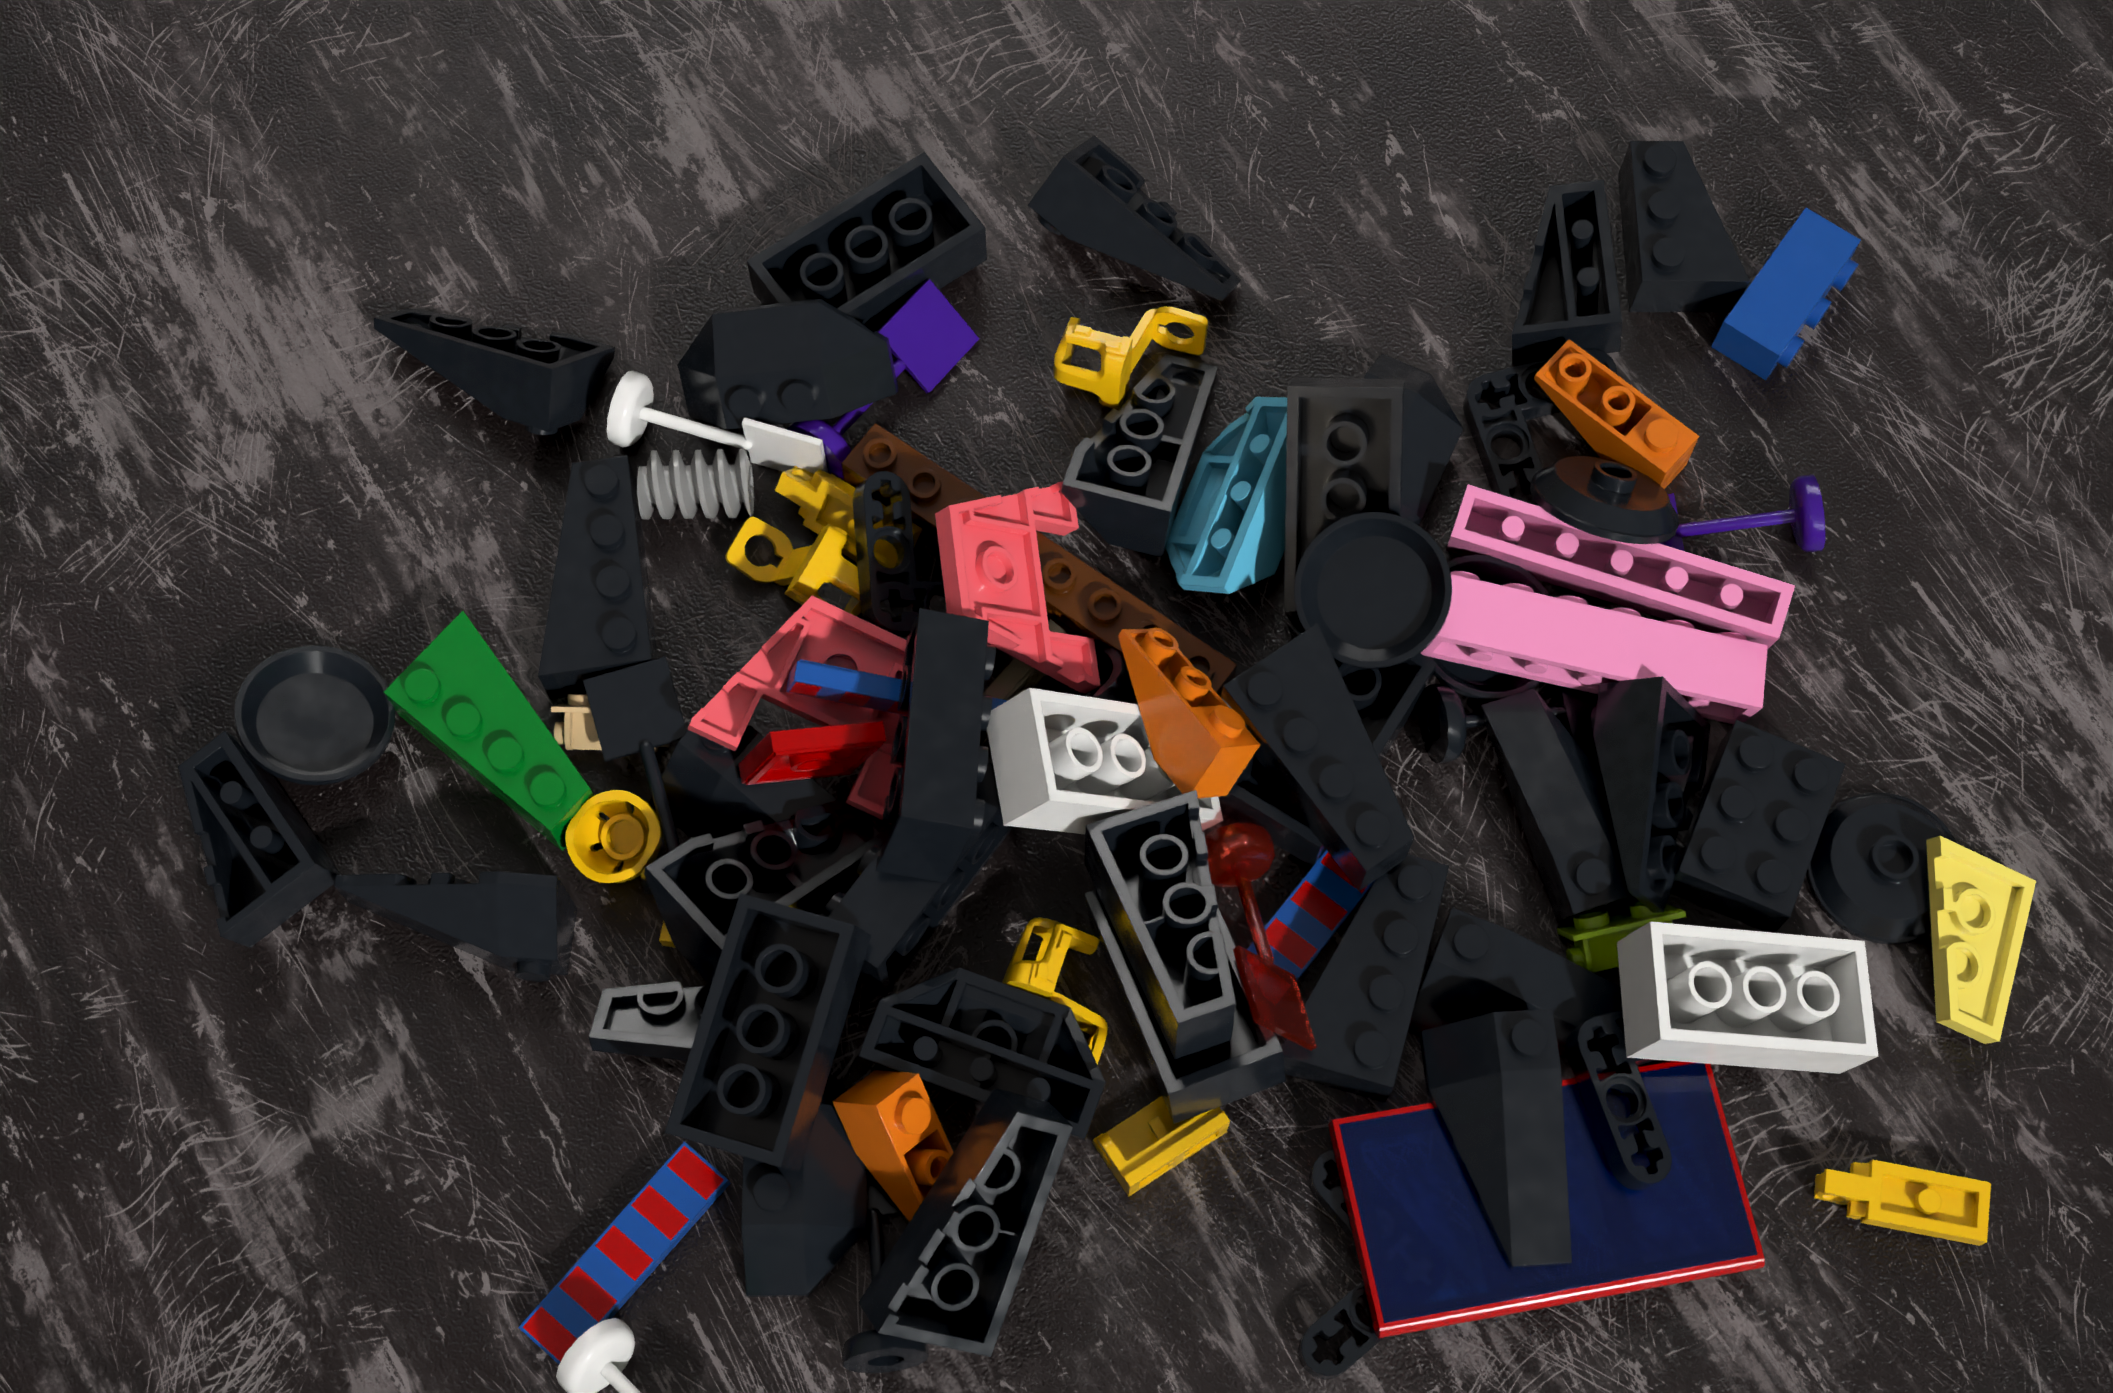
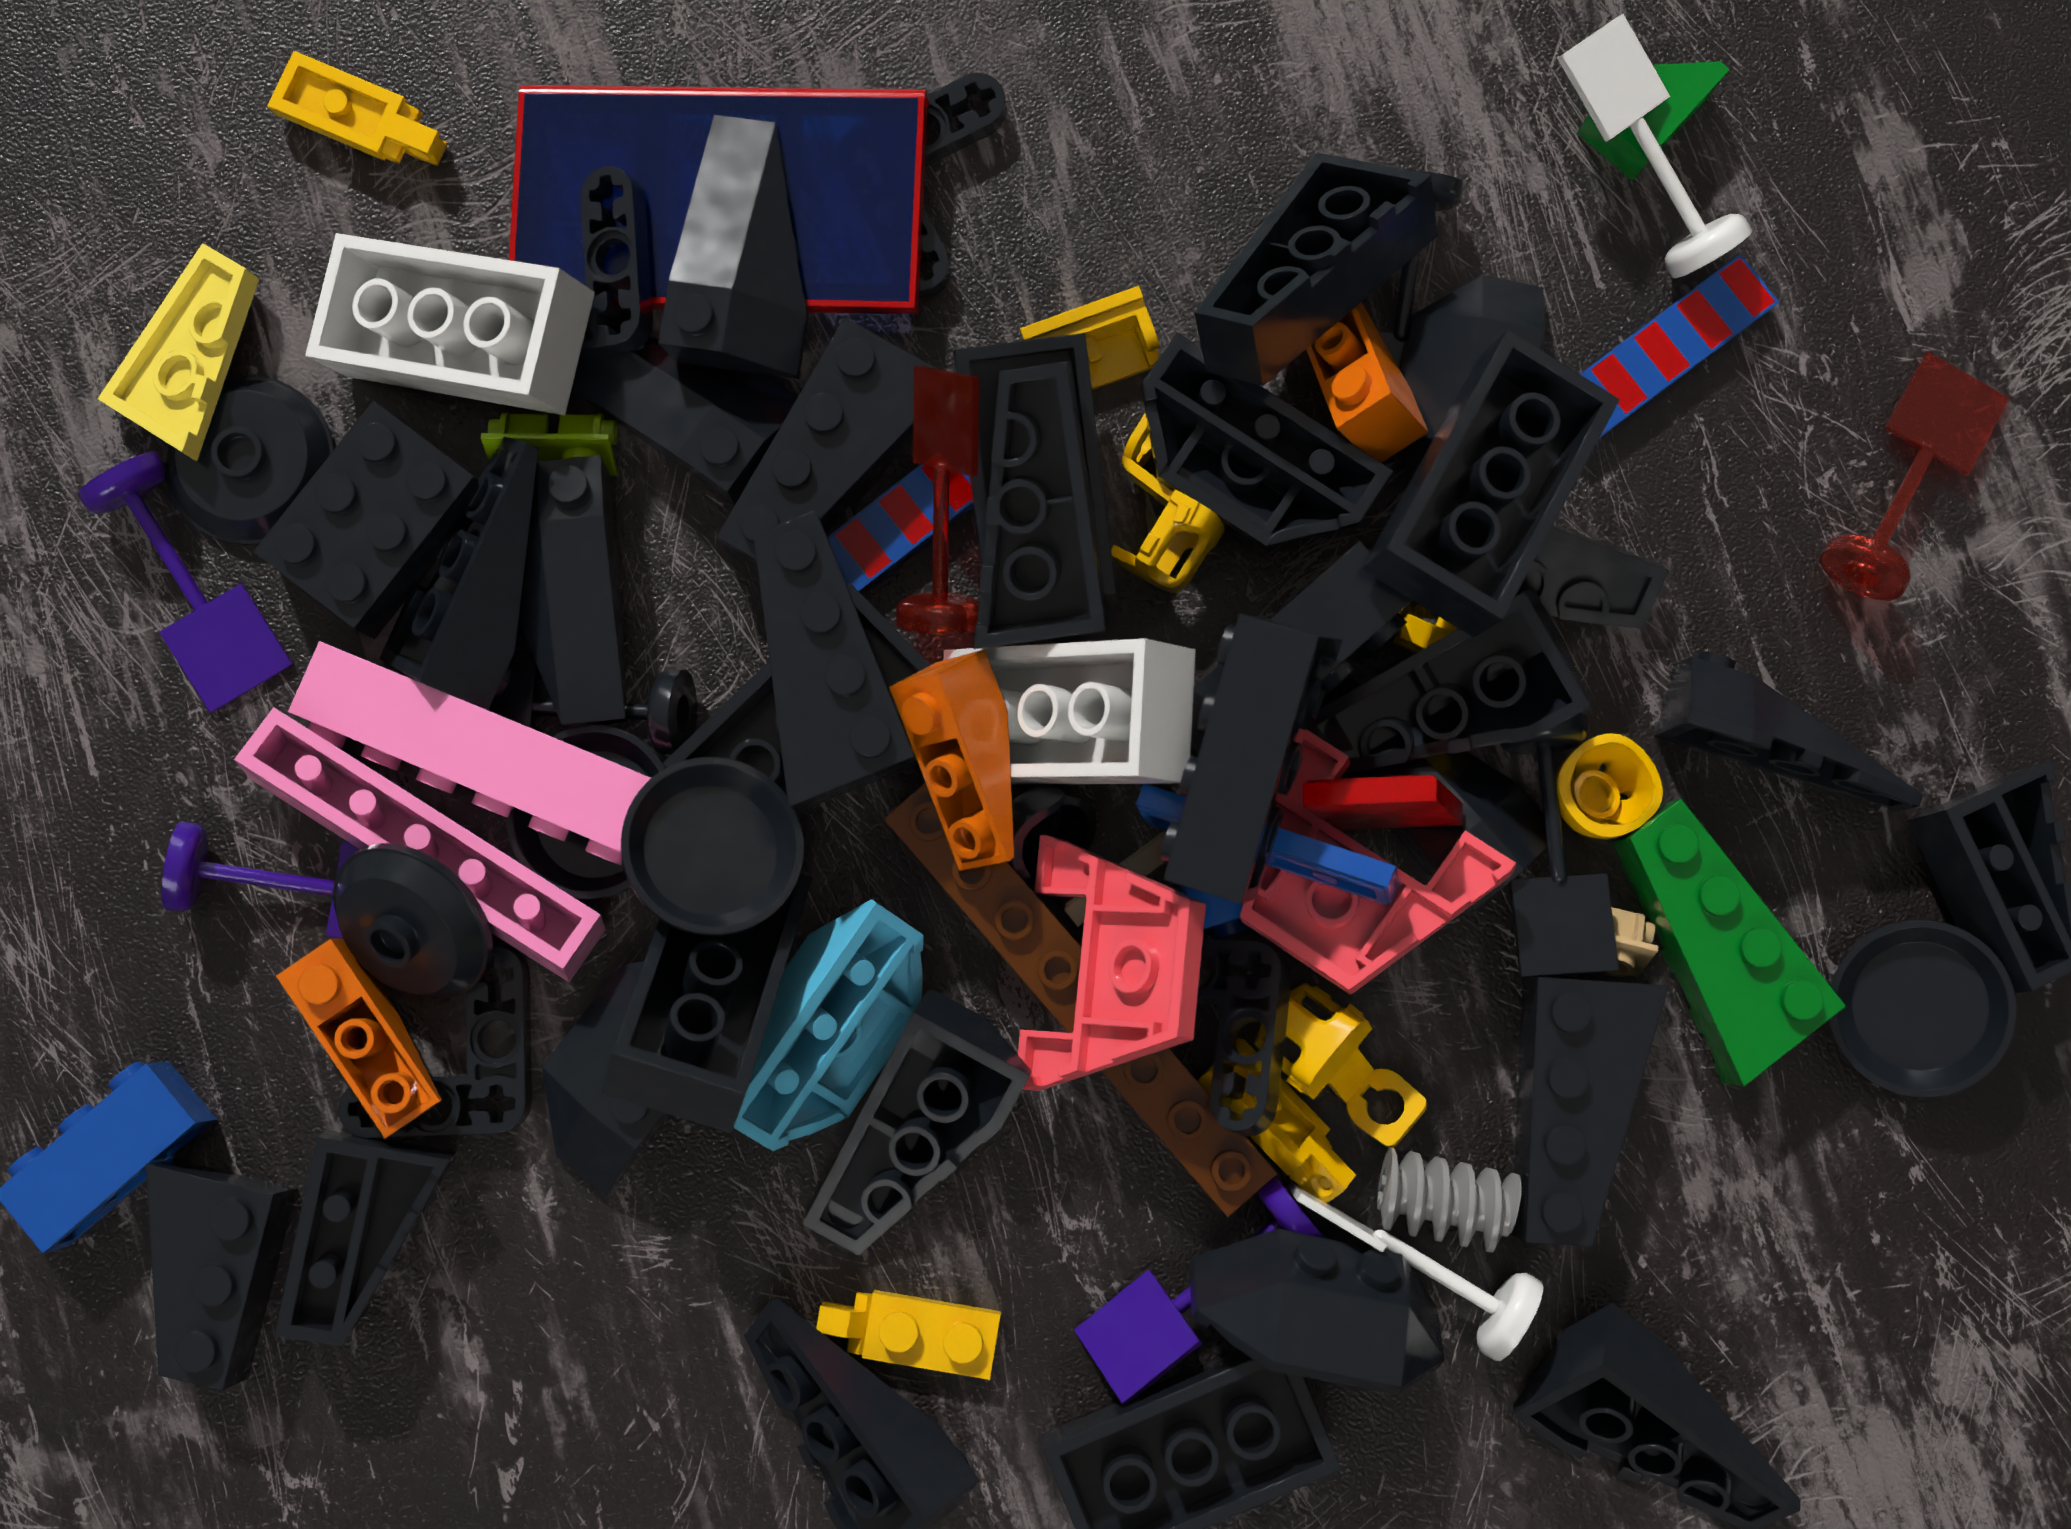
camera: 165 degrees left, 15 degrees up
yellow piece [1053,307,1208,410] -> none
none -> dark purple piece [77,452,294,713]
none -> yellow hinge [816,1290,1001,1380]
none -> clear red piece [1819,351,2009,601]

